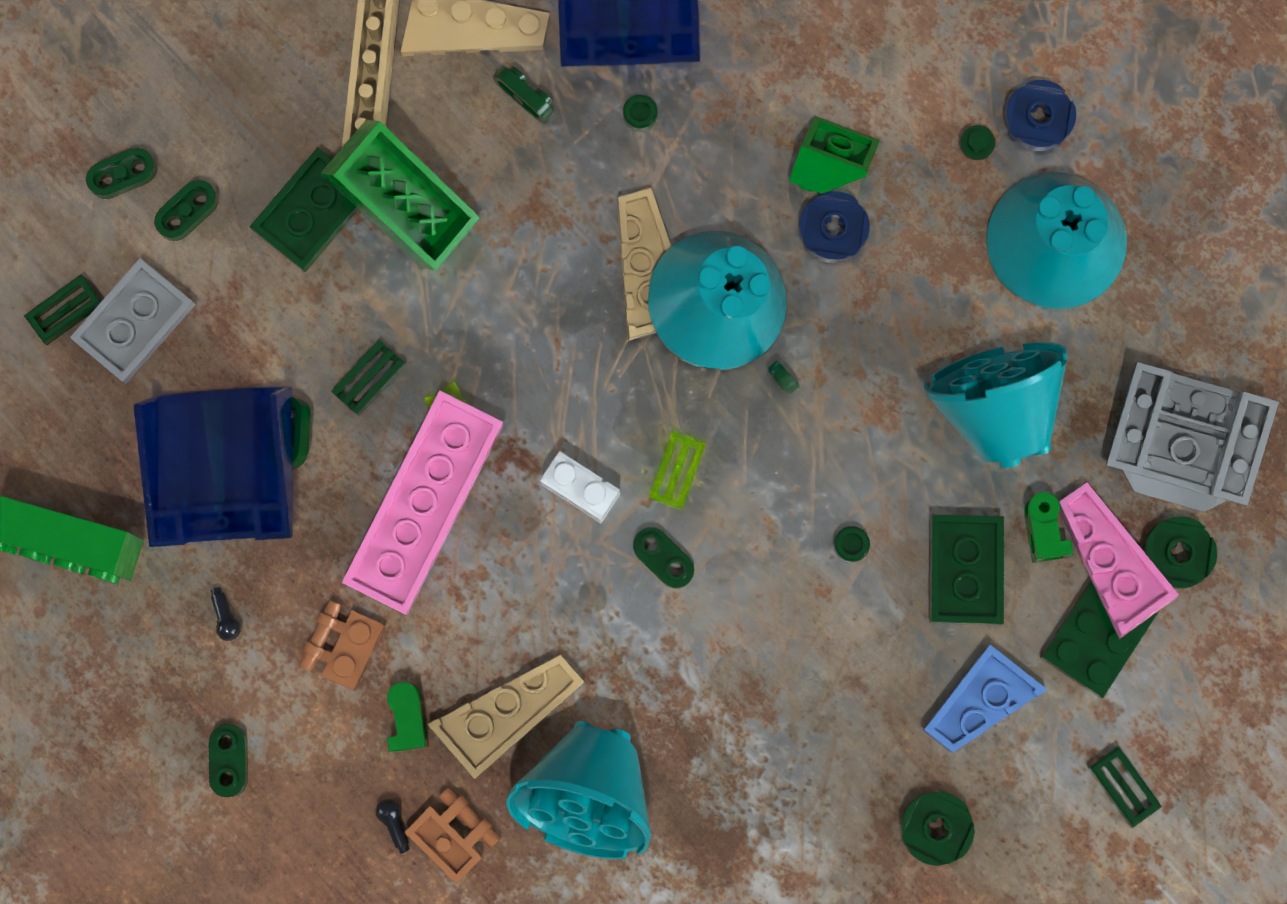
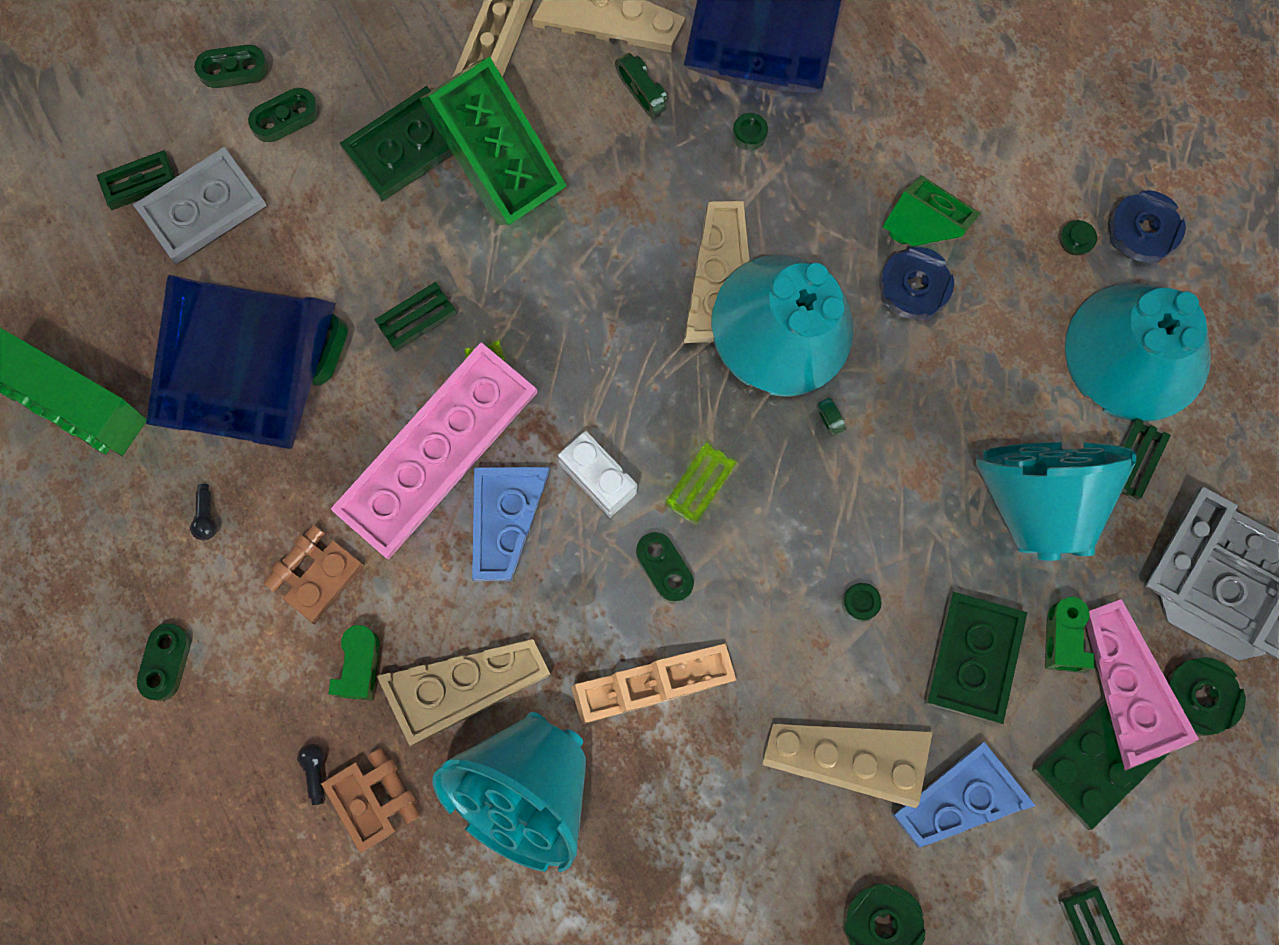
camera: 10 degrees right, 5 degrees down
none -> medium blue wing [472,467,550,582]
none -> light nougat slope [571,643,736,725]
none -> tan wing [762,724,933,809]
none -> dark green tile [1121,418,1171,501]

